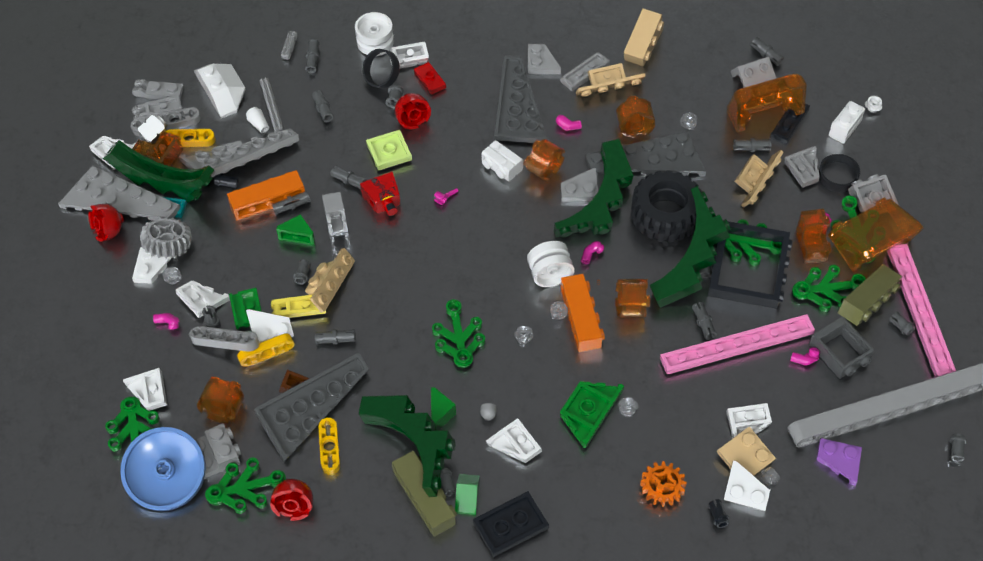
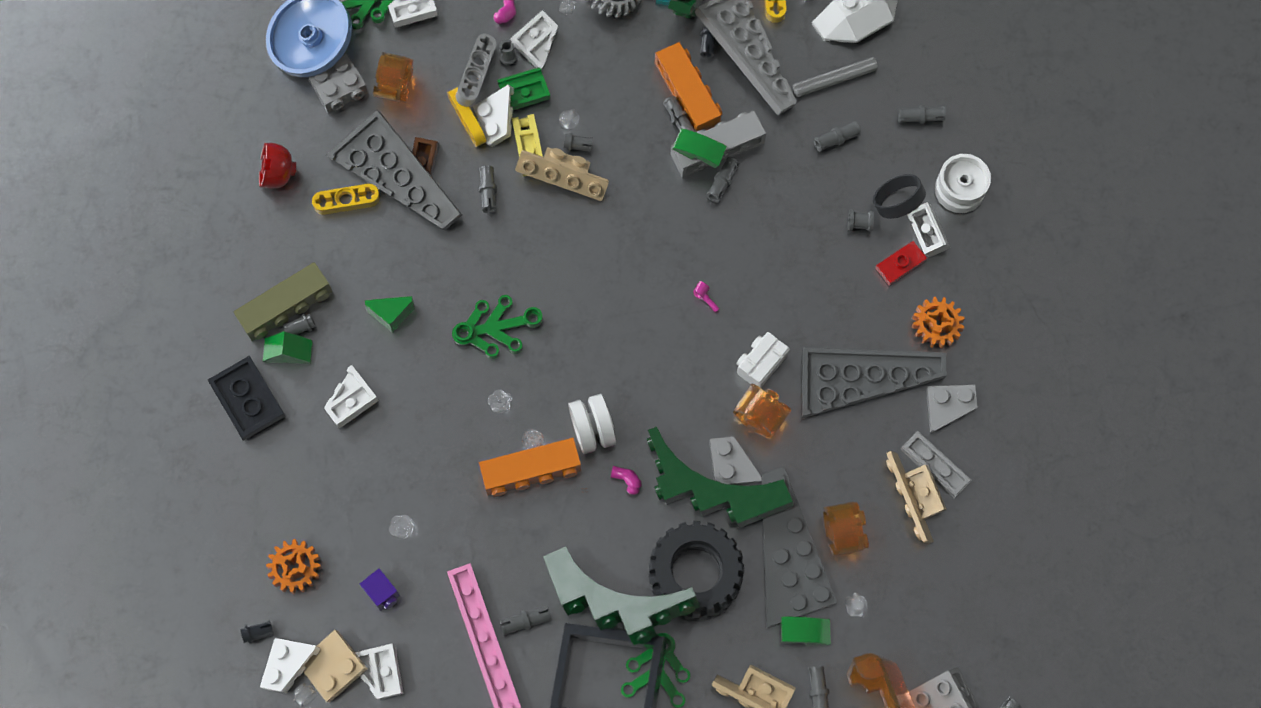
camera: 85 degrees right, 15 degrees up
green plant [205,457,286,514] -> none
white cone [246,107,270,133] -> none
green slope [276,214,315,246] -> none
light grey axle [281,31,298,60] -> none
light grey piece [322,192,348,235] -> none
dark green arch [358,395,456,497] -> none
red torso [360,171,400,216] -> none
yellowish green plate [366,130,412,171] -> none
red cylinder [395,93,431,130] -> none
light grey hinge [480,403,497,420] -> none
dark pink arm [556,115,582,131] -> none
green wing [560,381,624,448] -> none
clear orange brick [615,279,650,318] -> none
tan wedge [624,9,664,66] -> none
none -> dark purple brick [359,568,400,611]
none -> clear plate [559,109,579,130]
none -> light grey brick [671,111,766,178]
none -> green slope [672,128,727,168]
none -> green slope [781,617,831,645]
none -> orange gear [912,297,965,349]

